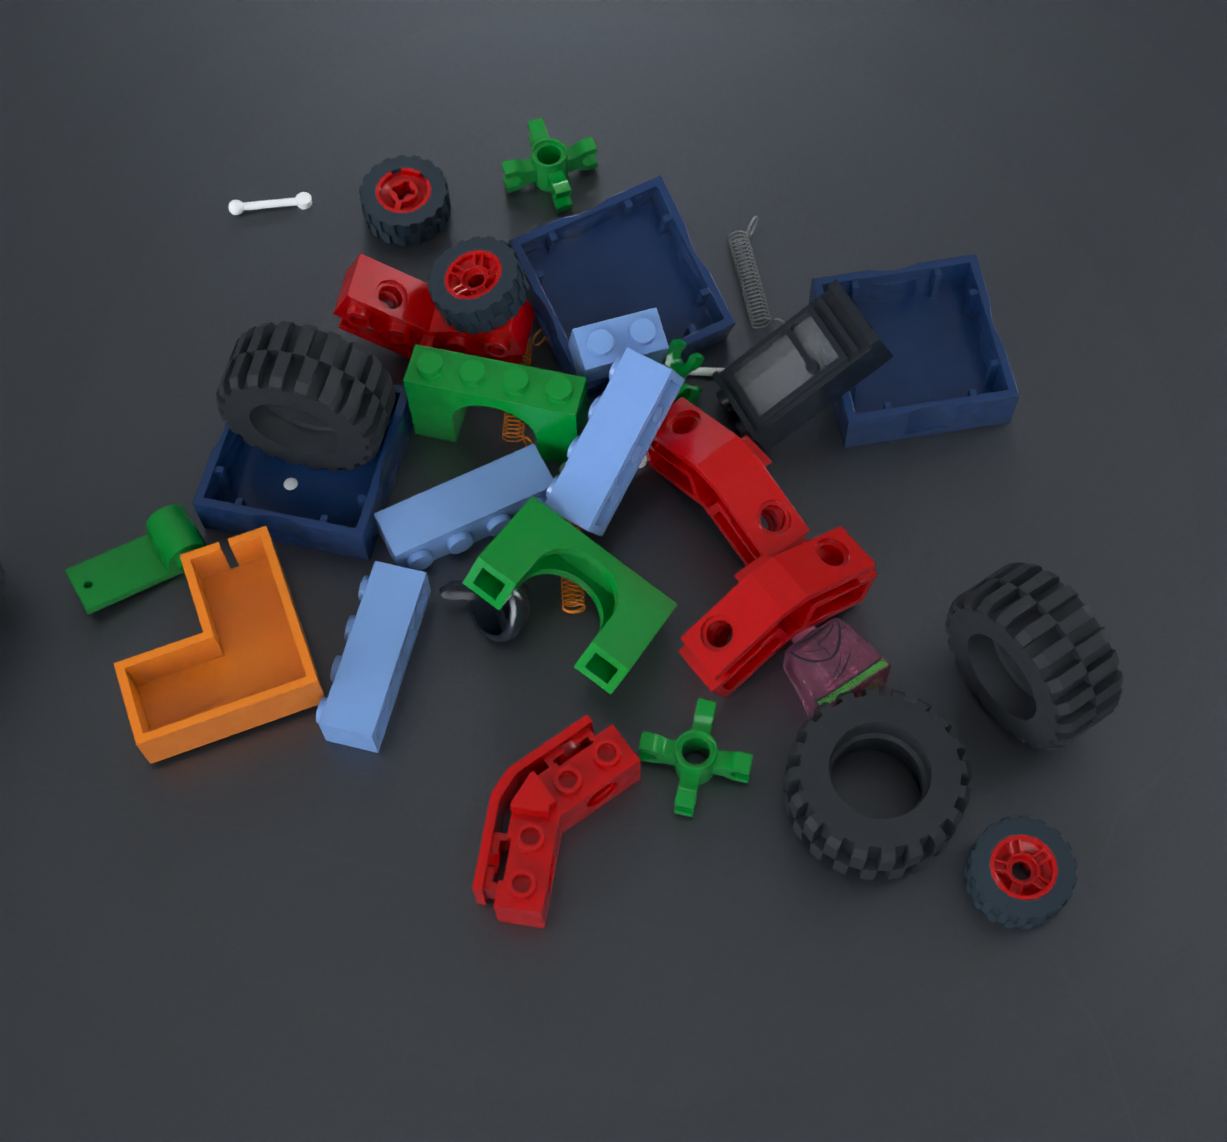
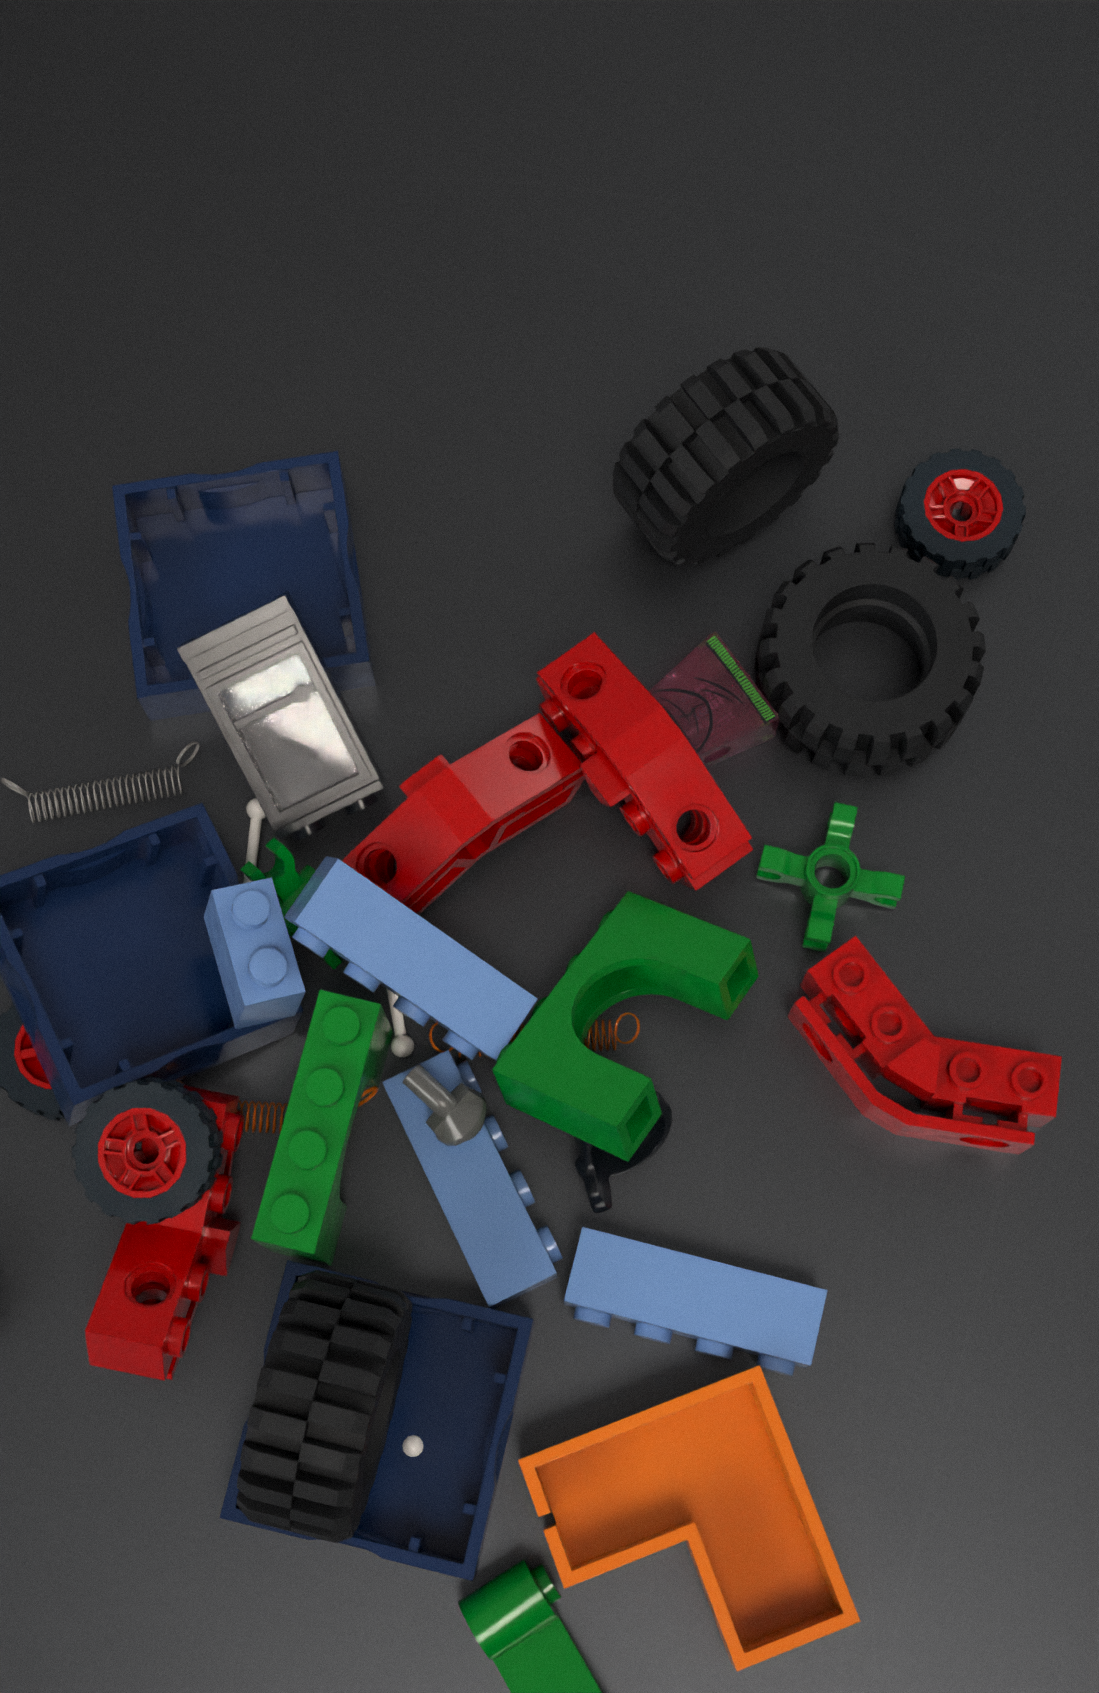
camera: 90 degrees left, 10 degrees up
none -> dark grey plate [403,1064,487,1146]

